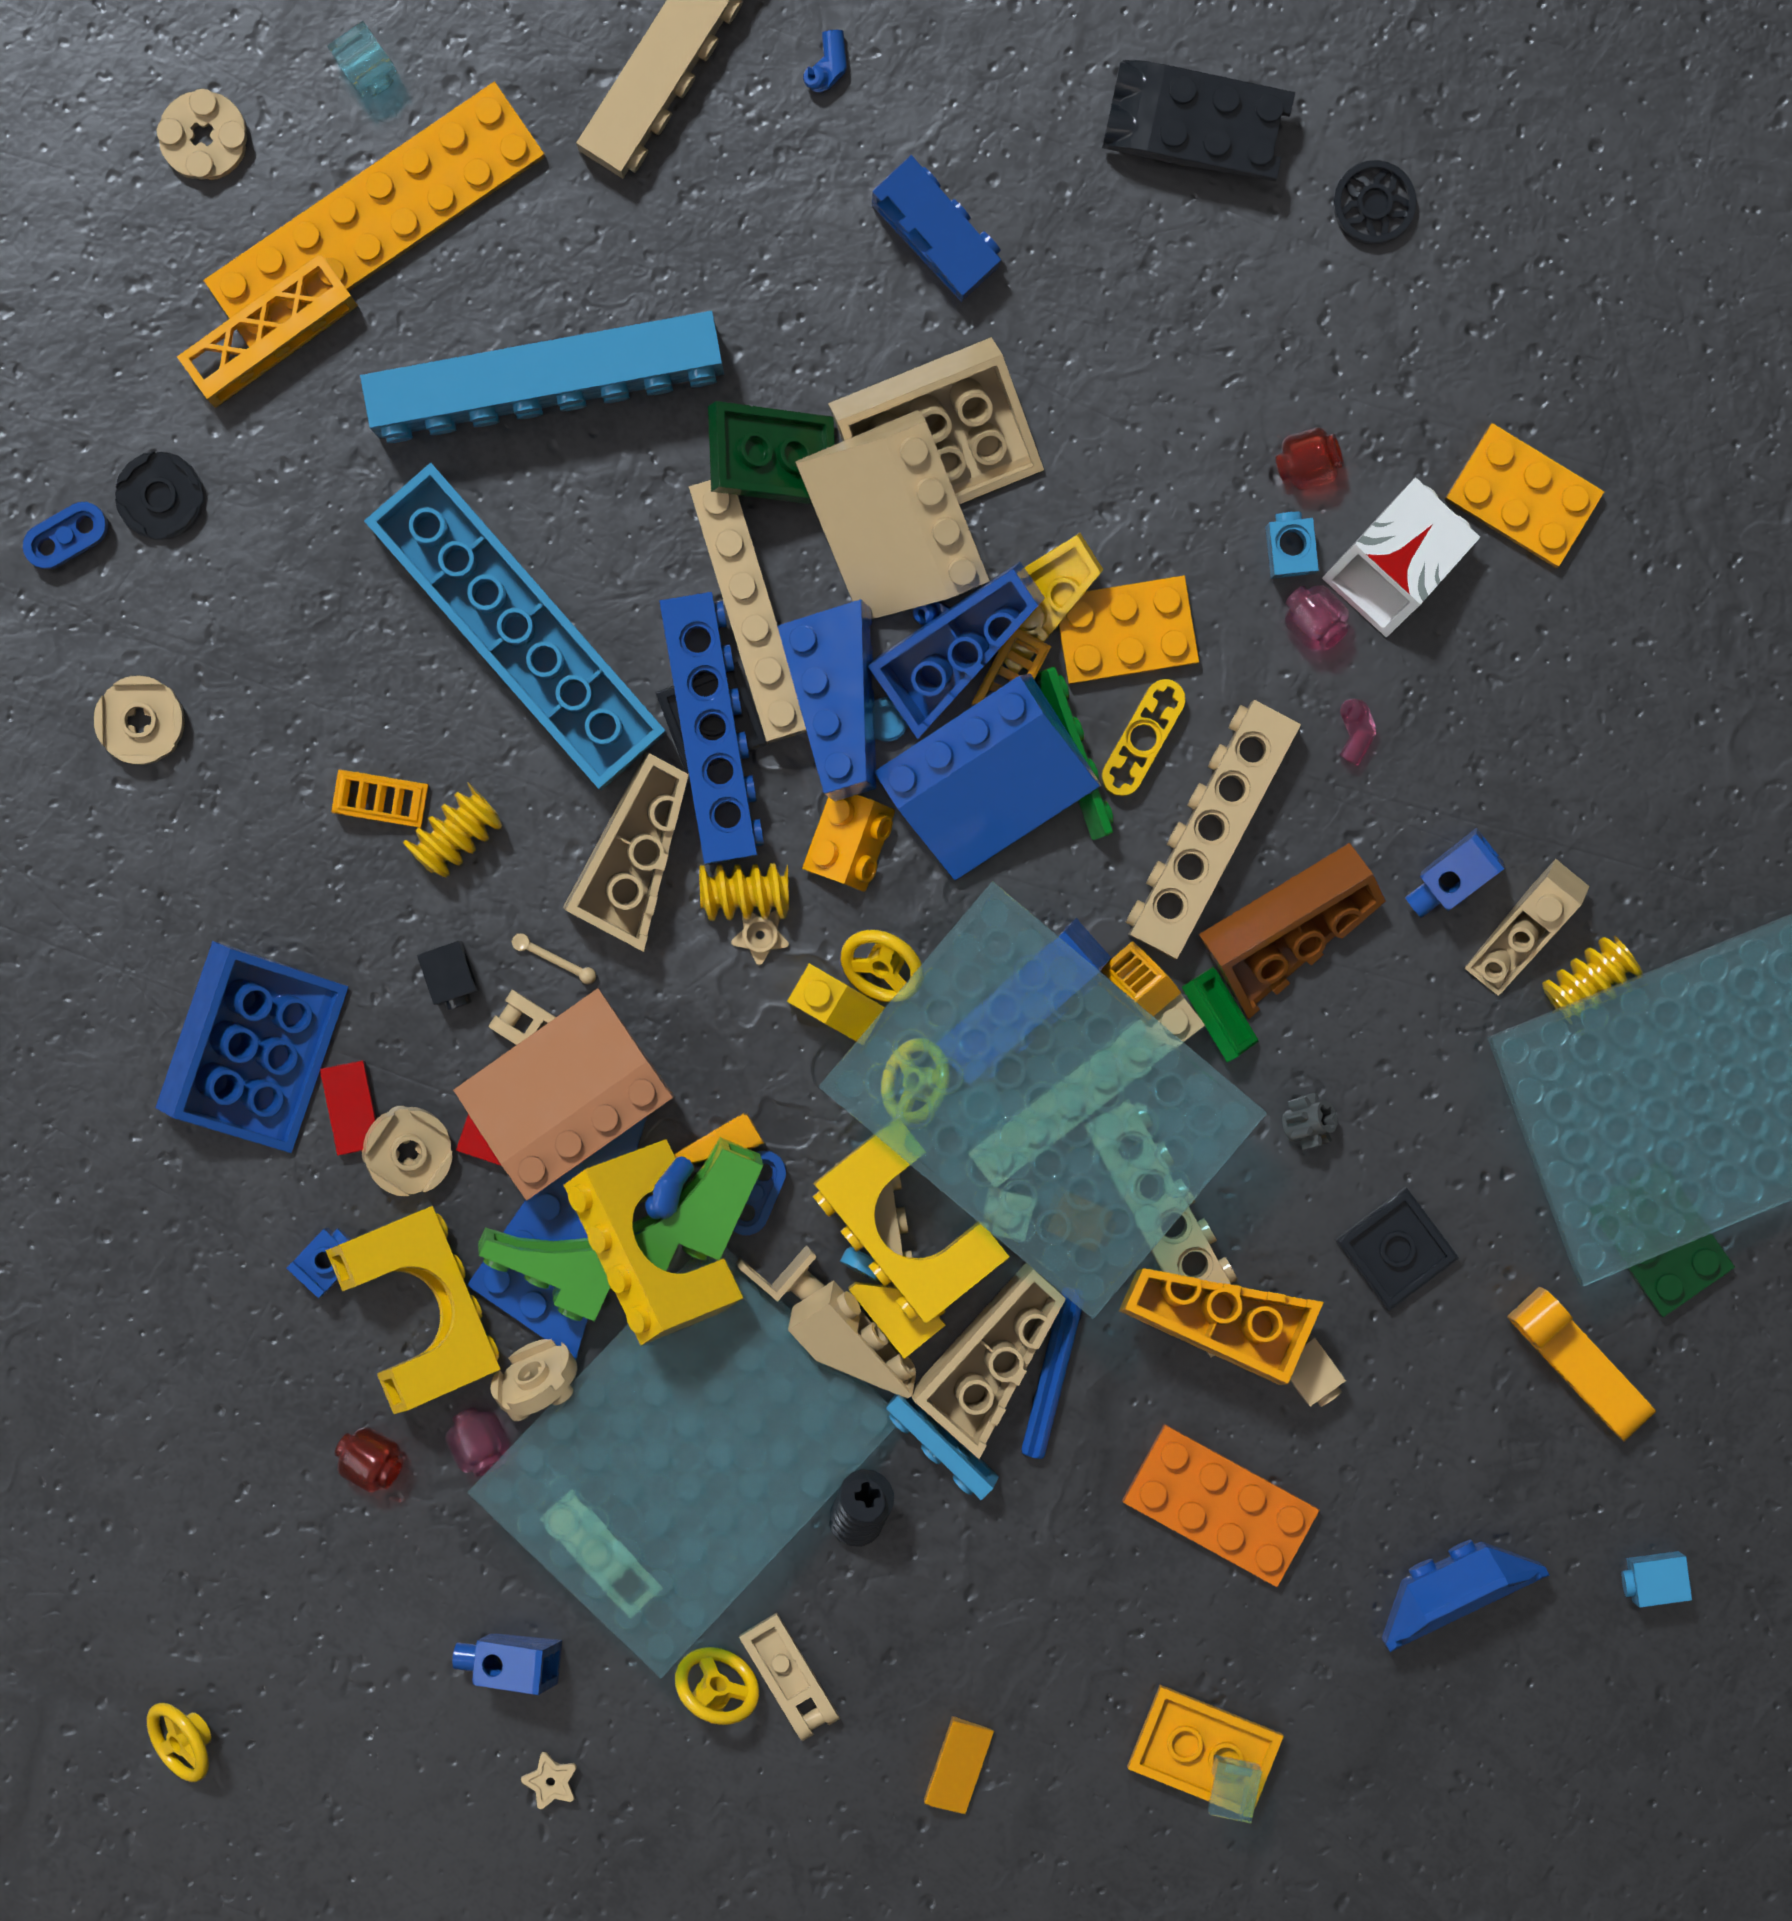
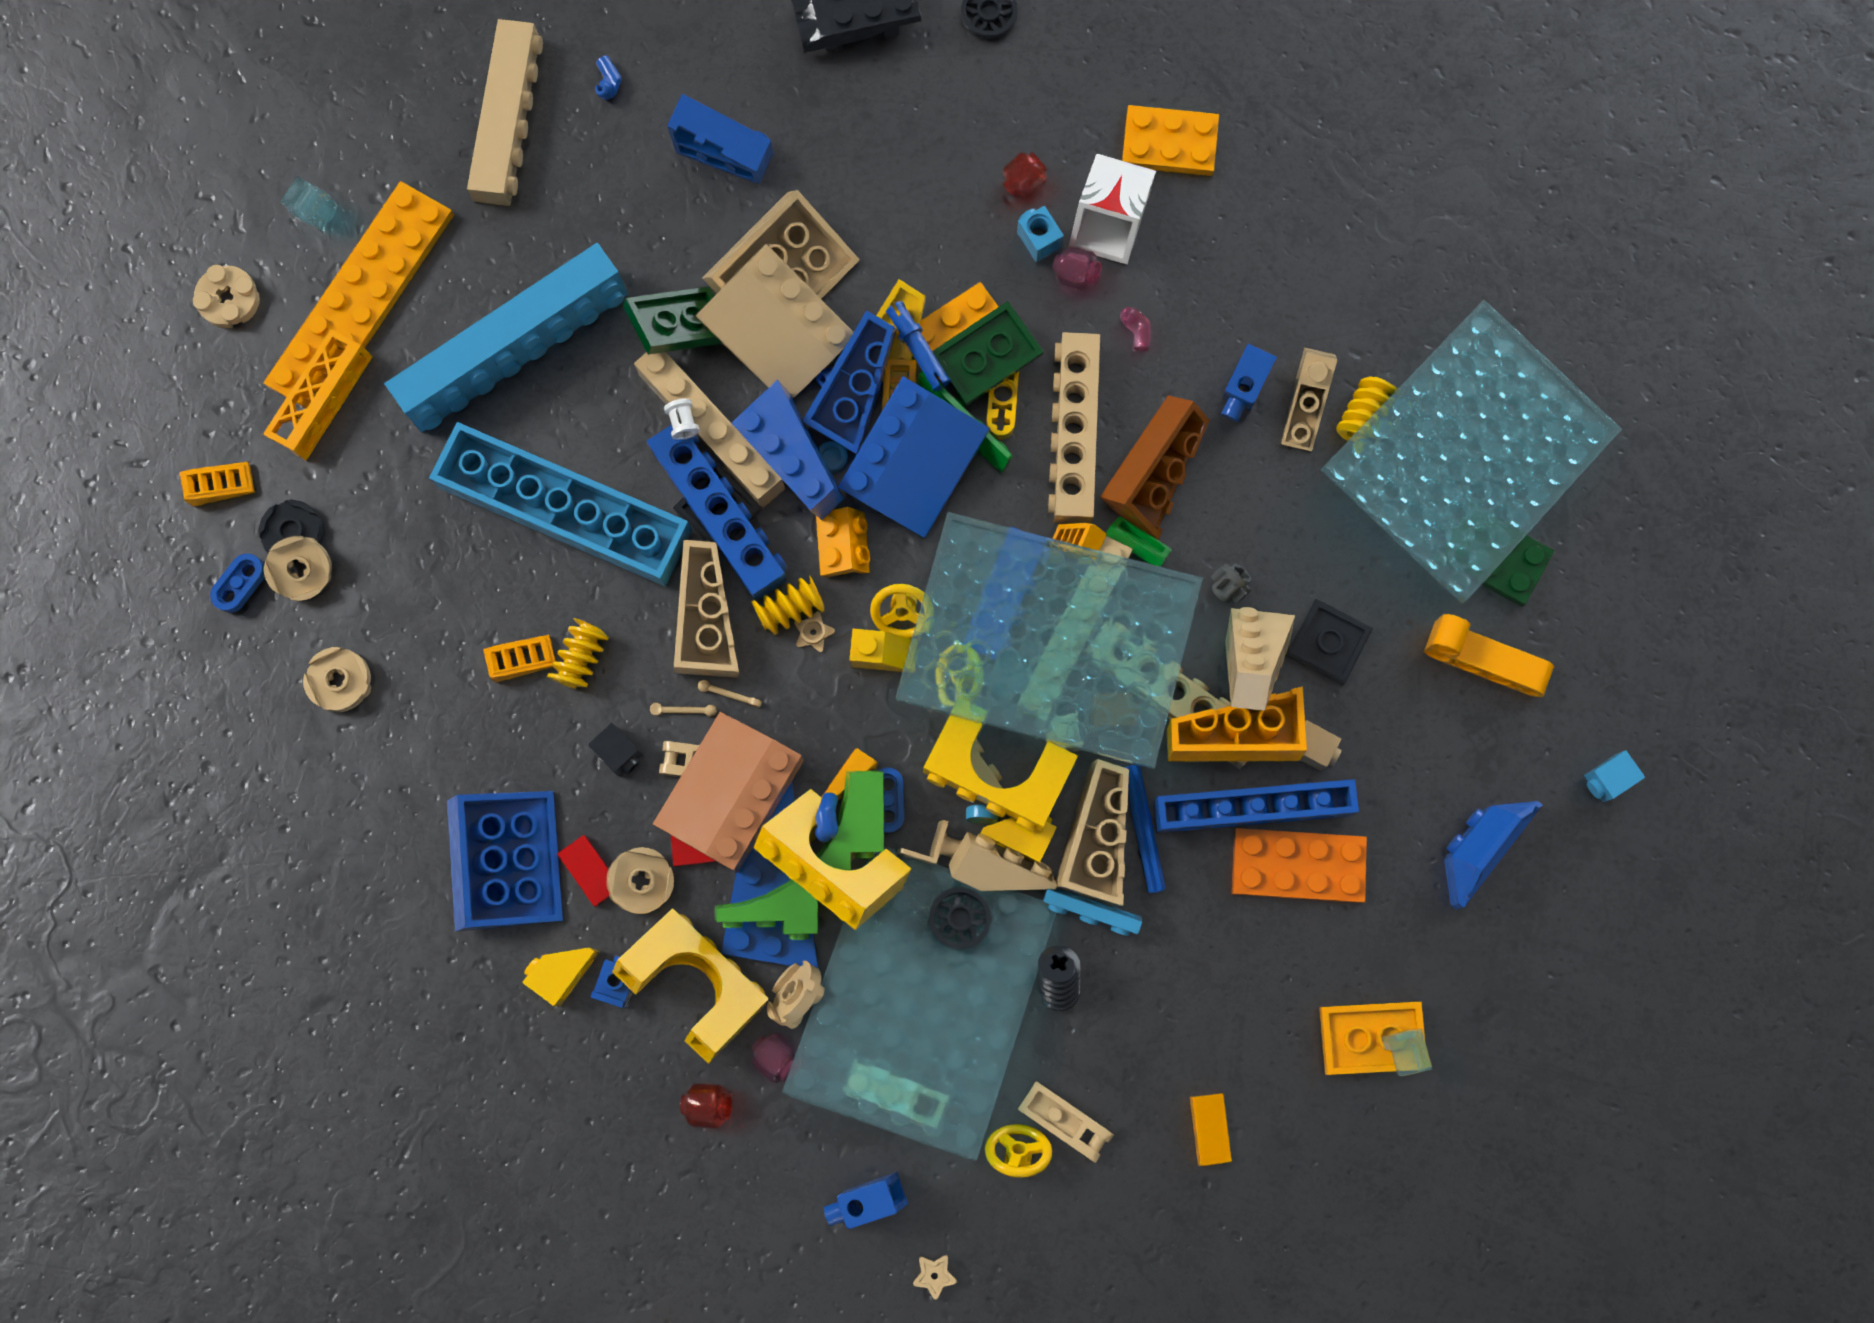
camera: 20 degrees left, 10 degrees down
none -> light orange slope [180,462,255,507]
none -> tan plate [264,536,332,601]
none -> yellow slope [522,948,600,1007]
none -> white bush [664,399,700,440]
none -> tan hinge [698,680,762,708]
none -> blue pin [886,301,951,392]
none -> black wheel [929,887,992,950]
none -> dark green plate [932,301,1044,406]
none -> blue brick [1154,779,1359,833]
none -> tan wedge [1225,607,1295,711]

